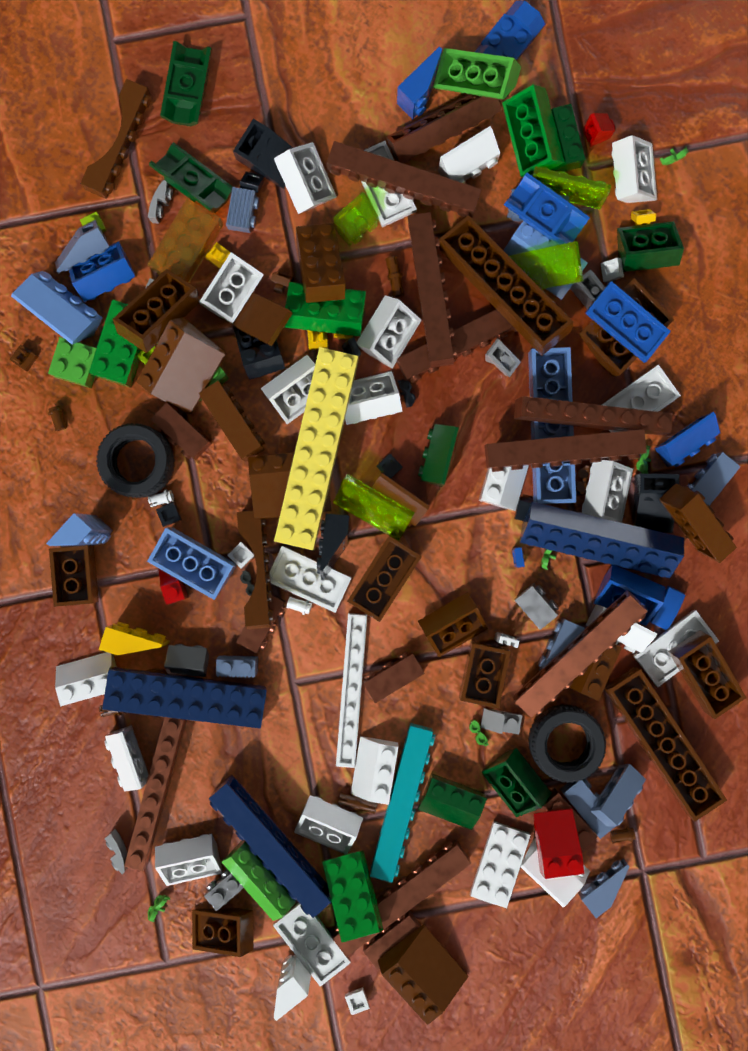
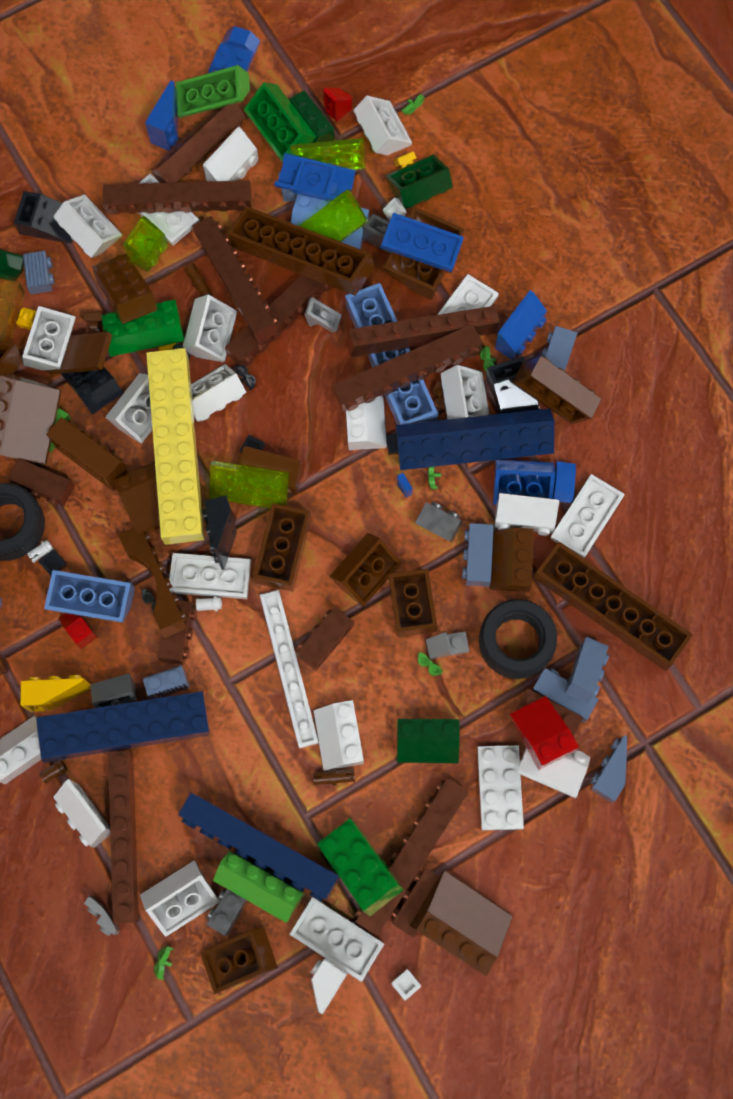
camera: 20 degrees left, 15 degrees down
white plate [228,542,254,569] -> none
black plate [240,171,264,193] -> none
white slope [294,795,363,855] -> none
yellow tile [307,330,328,350] -> none
teal brick [370,723,435,882] -> none
dark green slope [418,424,459,487] -> none
dark green slope [481,748,552,817] -> none
white tile [494,632,520,648] -> none
copper brick [514,590,648,718] -> none
reddish brown pin [610,826,636,844] -> none
reddish brown brick [668,630,747,720] -> none

